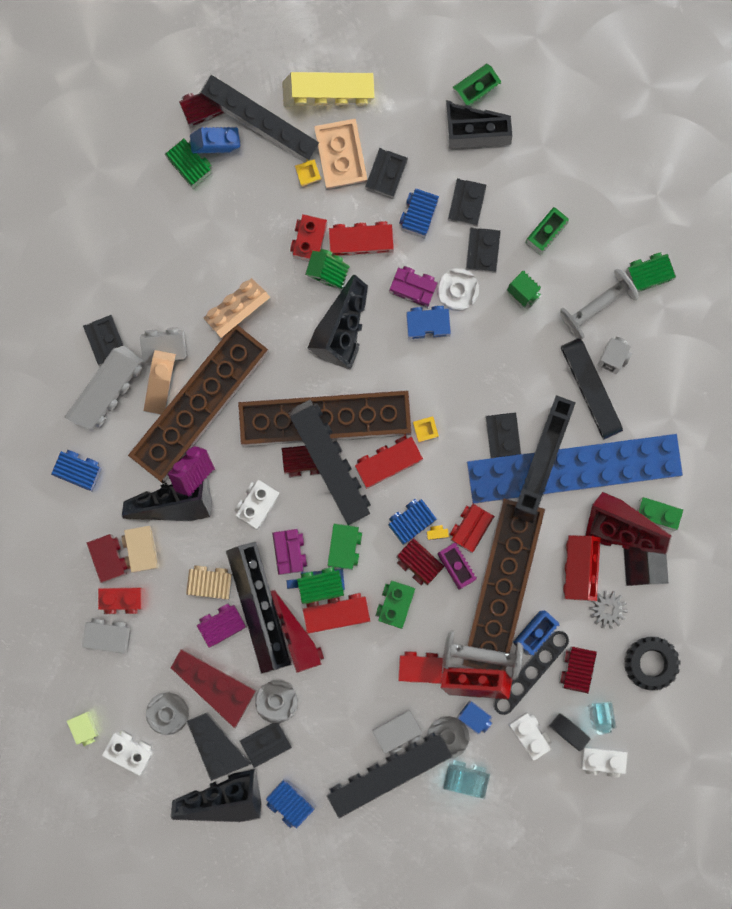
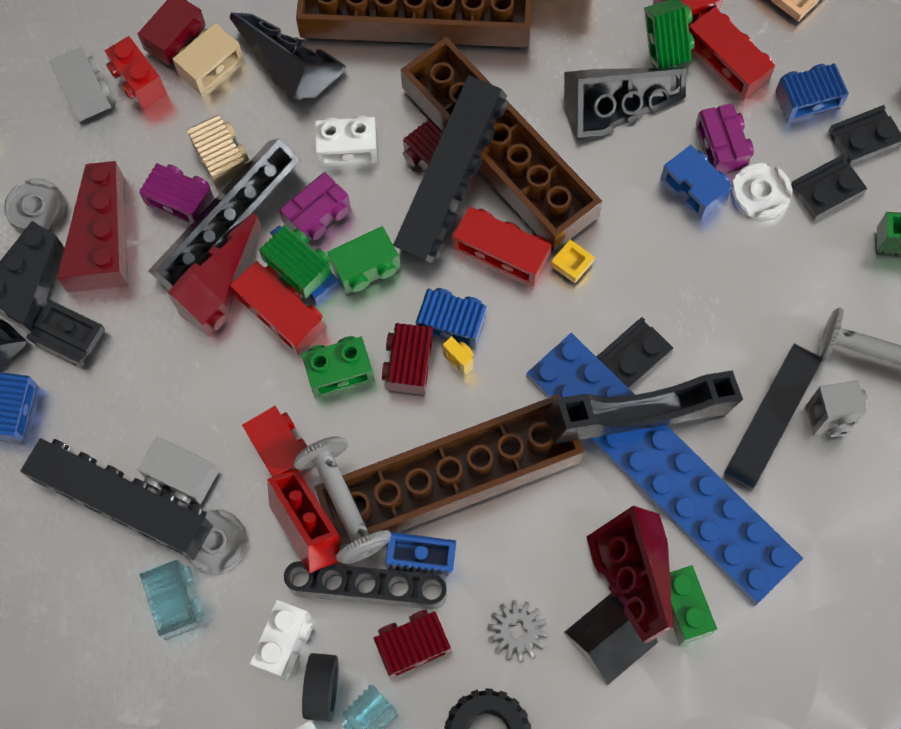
camera: 60 degrees right, 15 degrees down
magenta brick [167,446,215,496] -> none
light grey tile [255,681,298,723] -> none
black plate [365,148,408,198] -> none
magenta brick [437,543,477,590] -> none
red brick [449,504,495,553] -> none
blue brick [457,700,492,734] -> none
green brick [507,271,542,307] -> none
red brick [563,535,601,601] -> none

